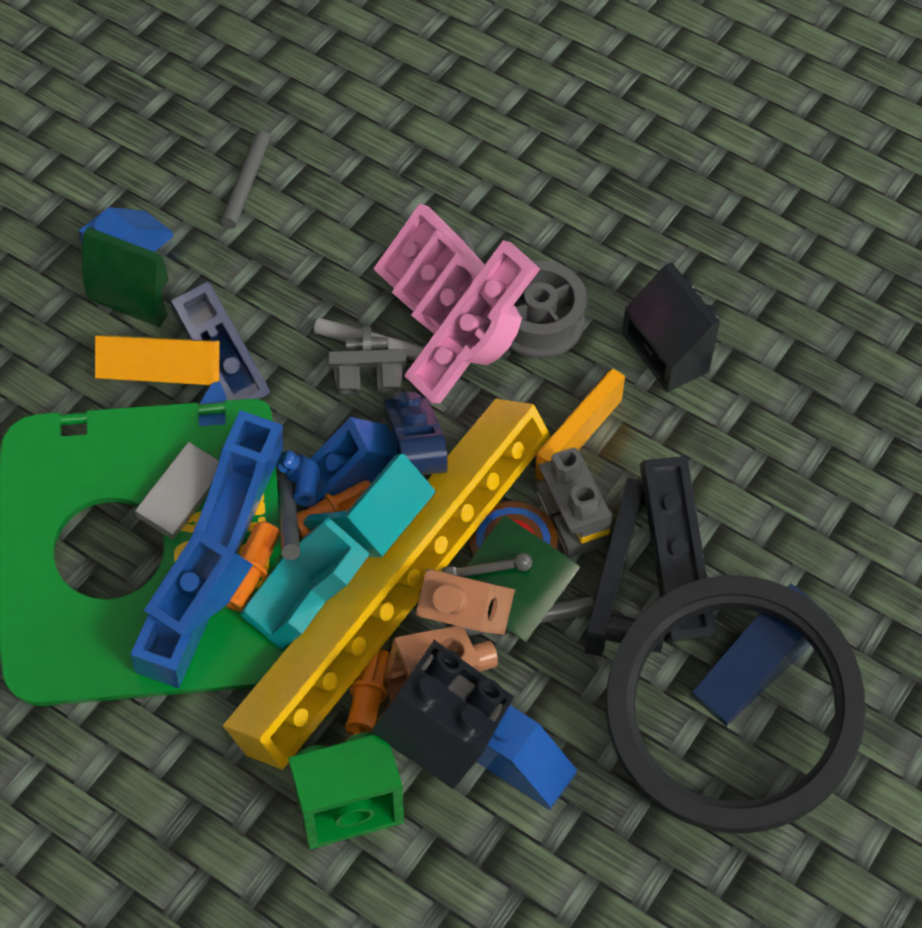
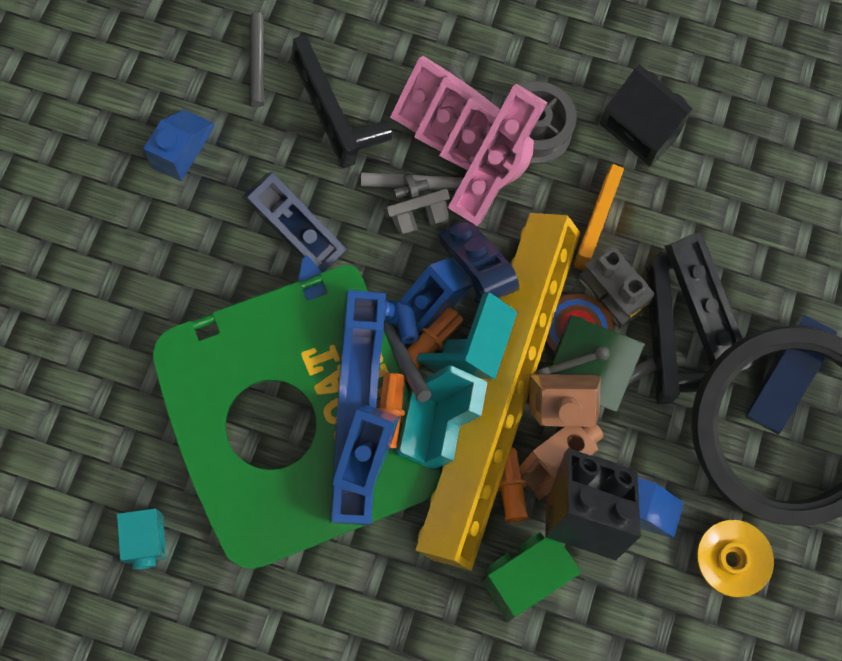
camera: 20 degrees left, 15 degrees up
dark green slope [82,227,169,327] -> none
light orange tile [95,335,219,385] -> none
light grey tile [135,442,219,541] -> none
none -> black piece [291,35,392,168]
none -> yellow dish [697,520,774,598]

